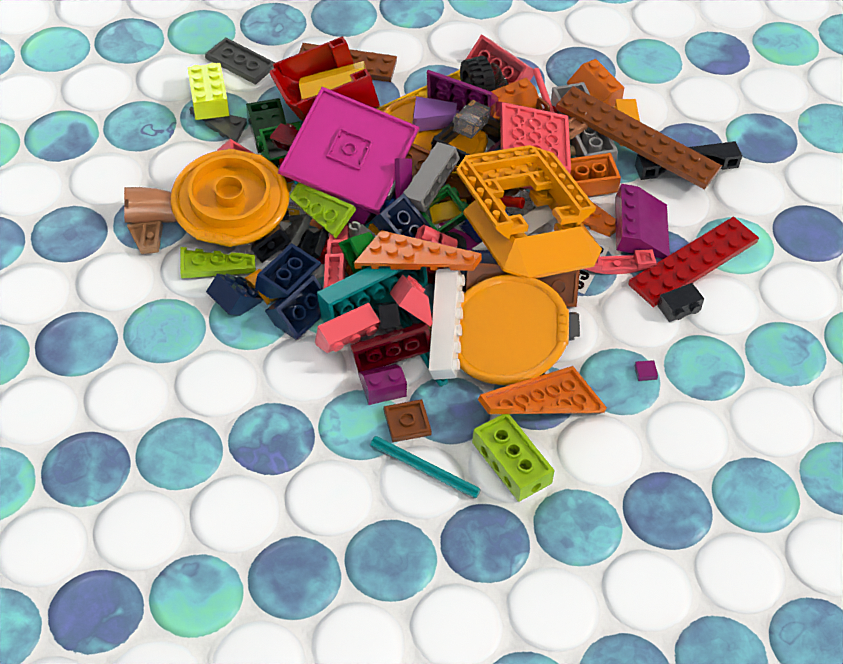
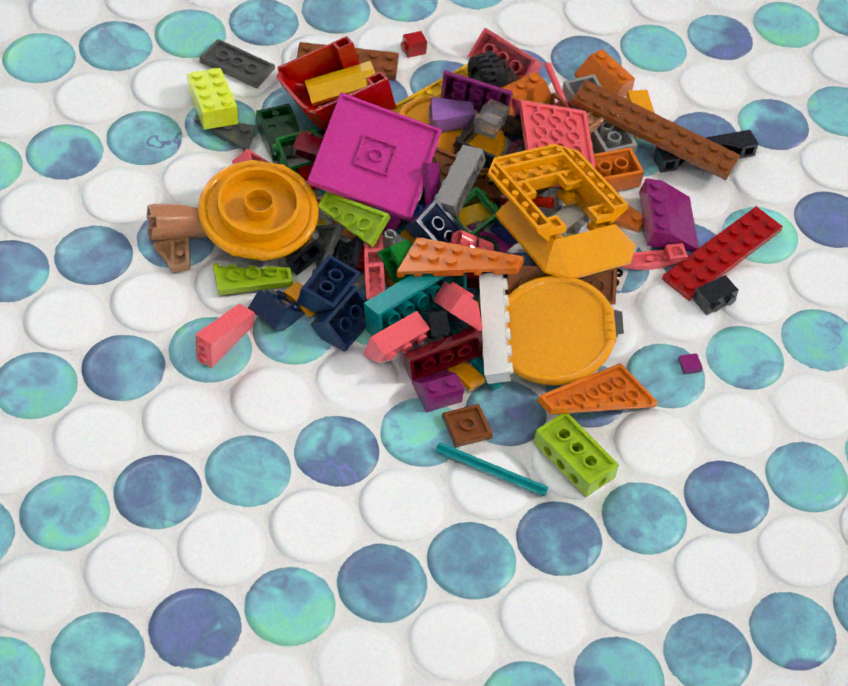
camera: 10 degrees left, 0 degrees up
none -> coral slope [196,304,255,368]
none -> red brick [400,31,428,58]
none -> light orange slope [445,362,485,392]

